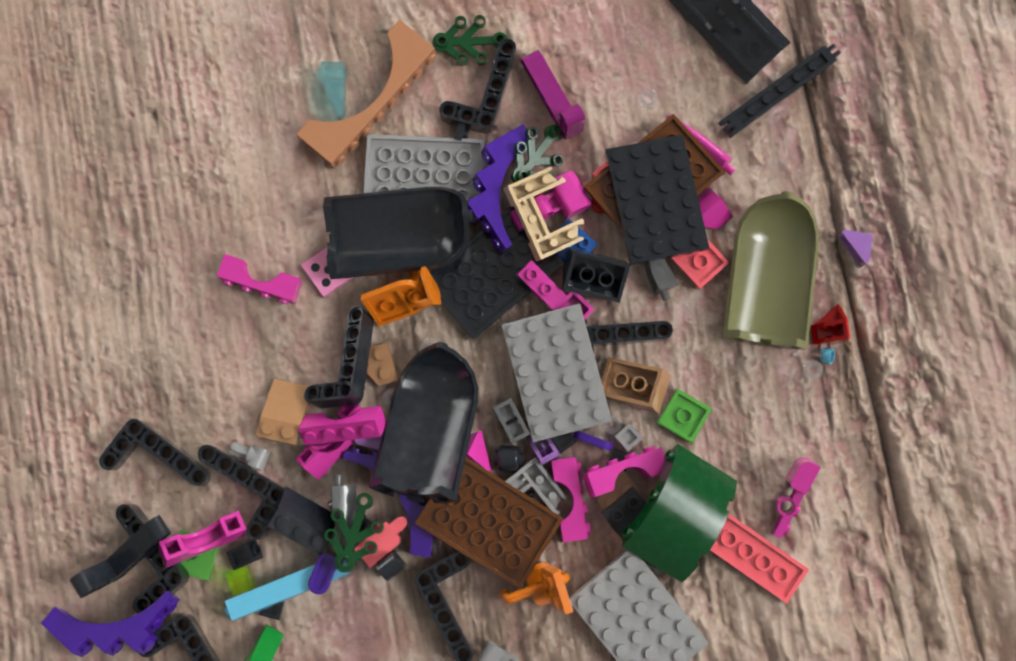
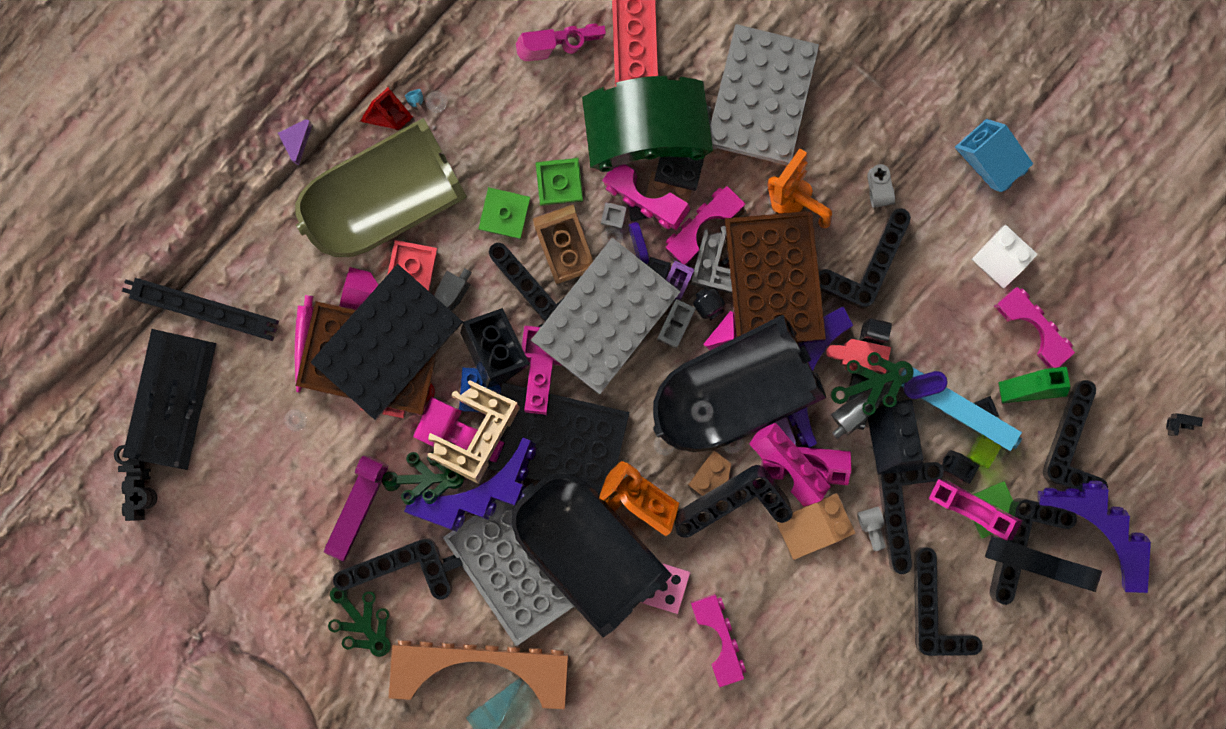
camera: 125 degrees left, 5 degrees up
none -> bright green plate [479,187,530,240]
none -> clear plate [691,401,713,423]

